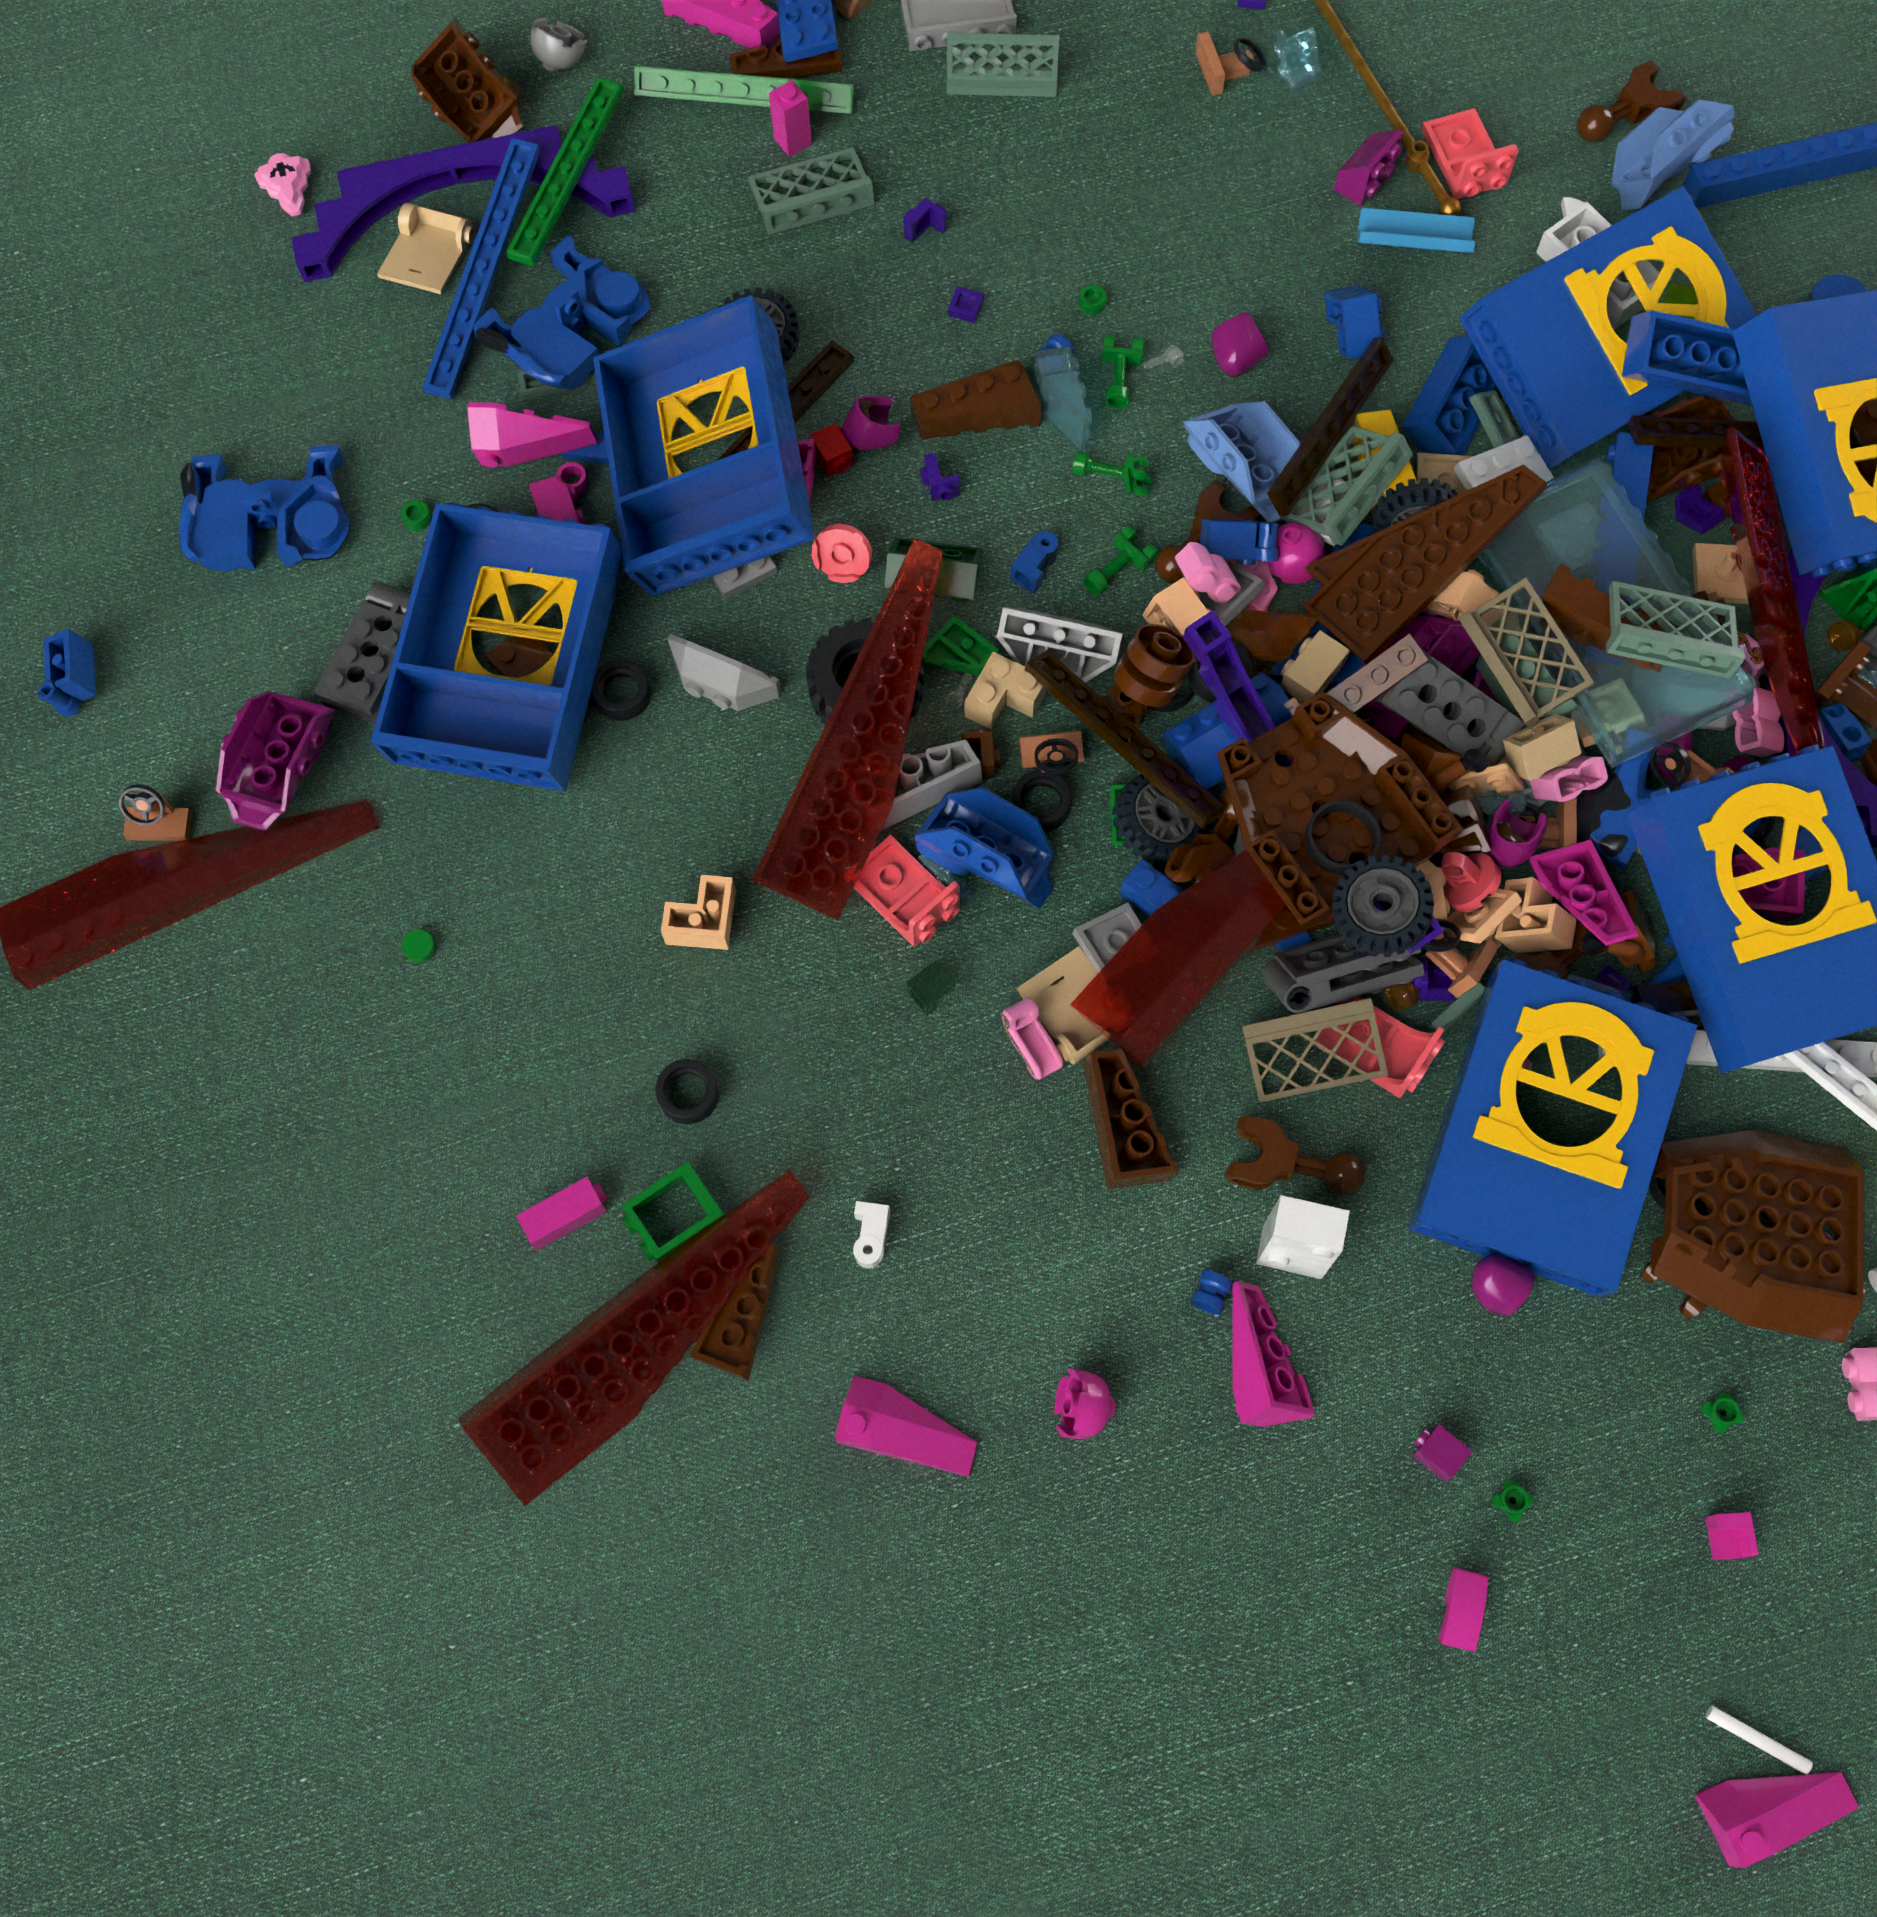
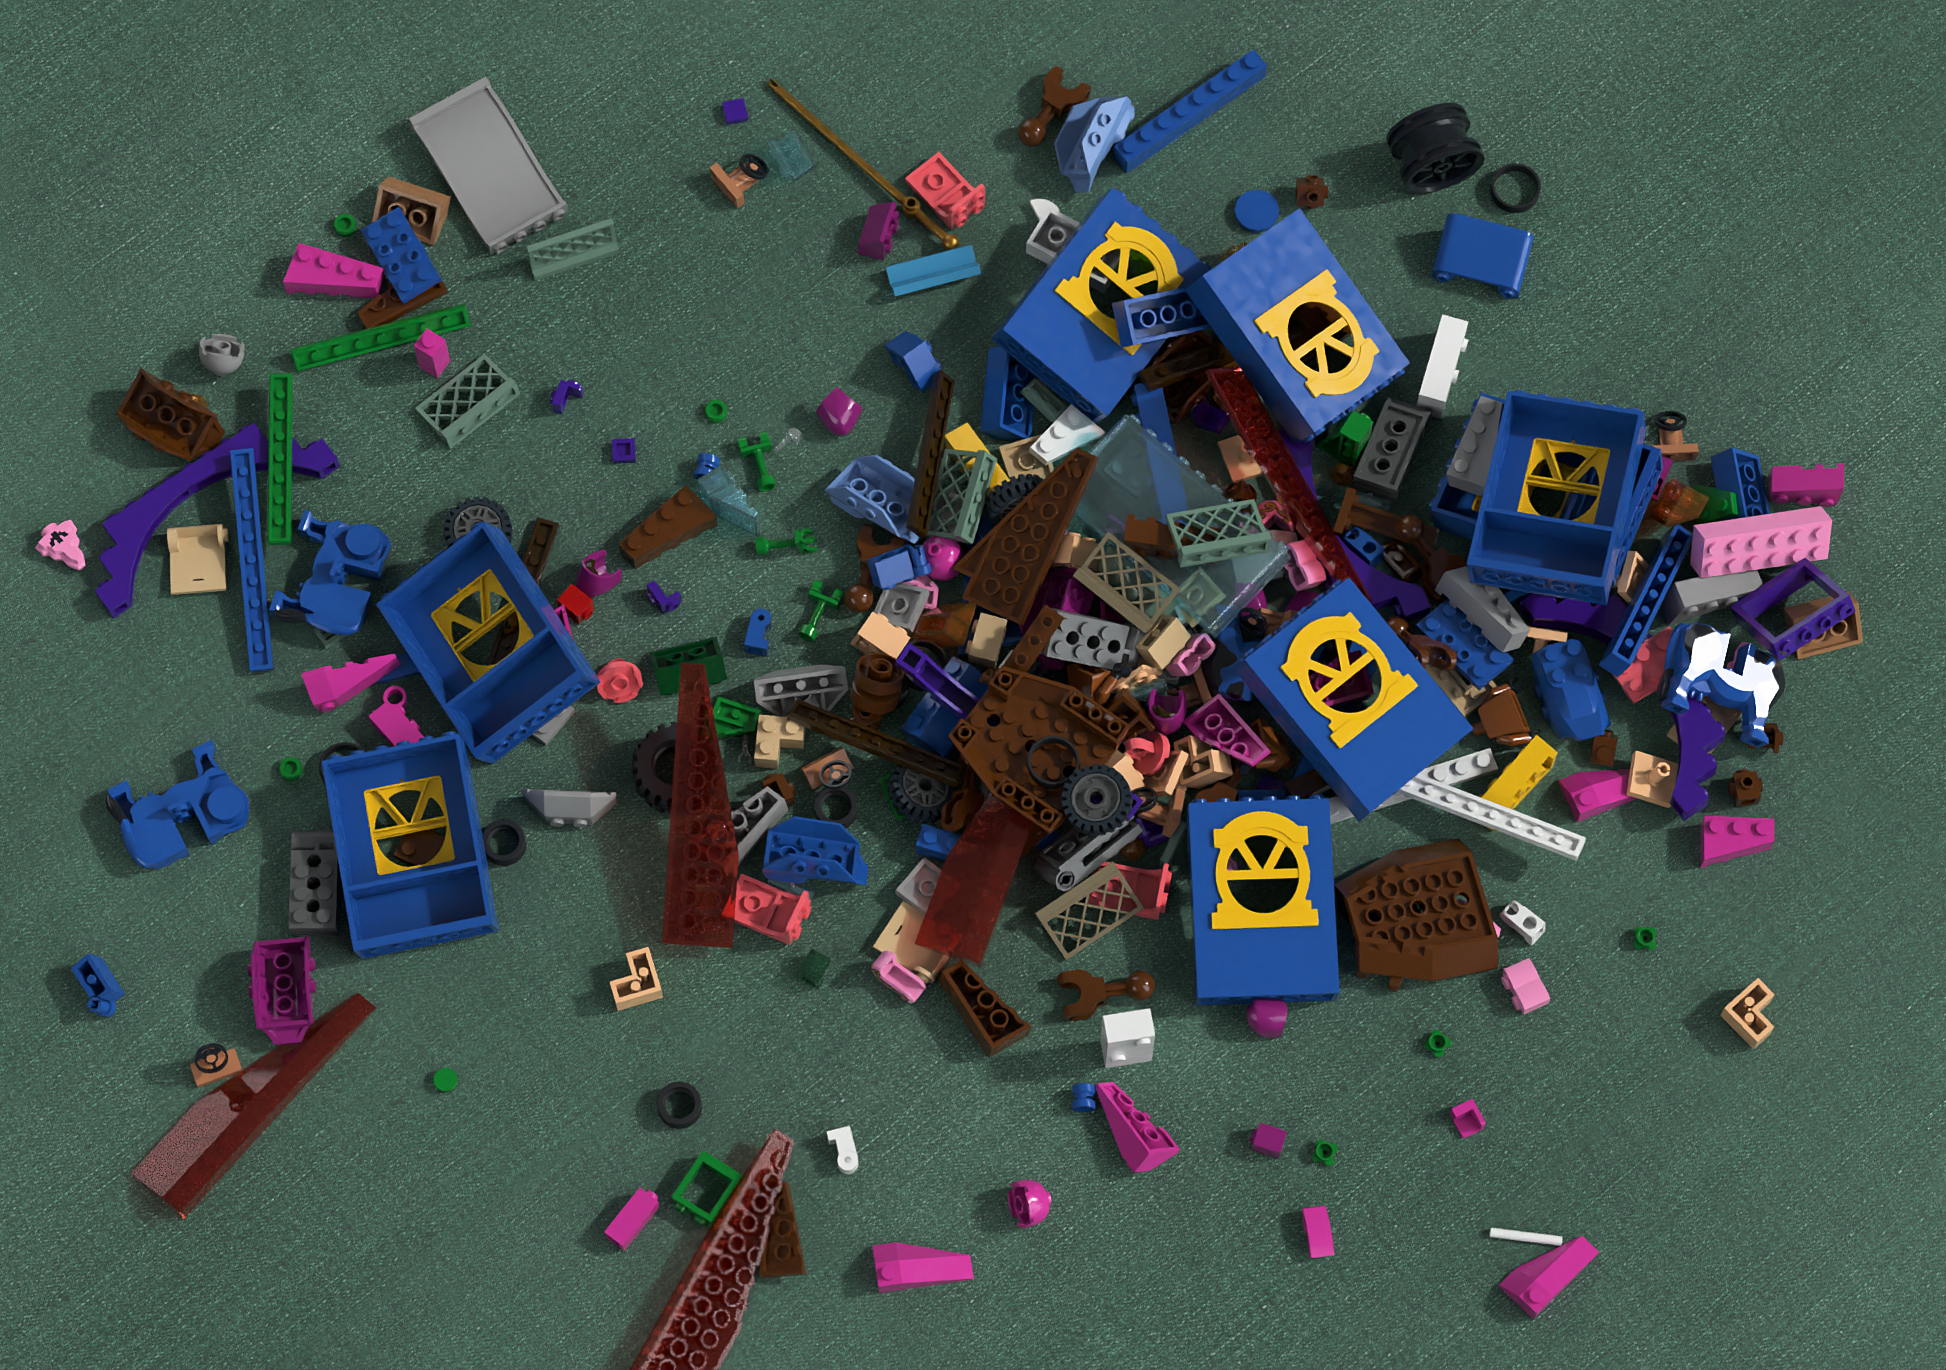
camera: 25 degrees left, 0 degrees up
bright pink brick [1175,542,1241,604] -> none

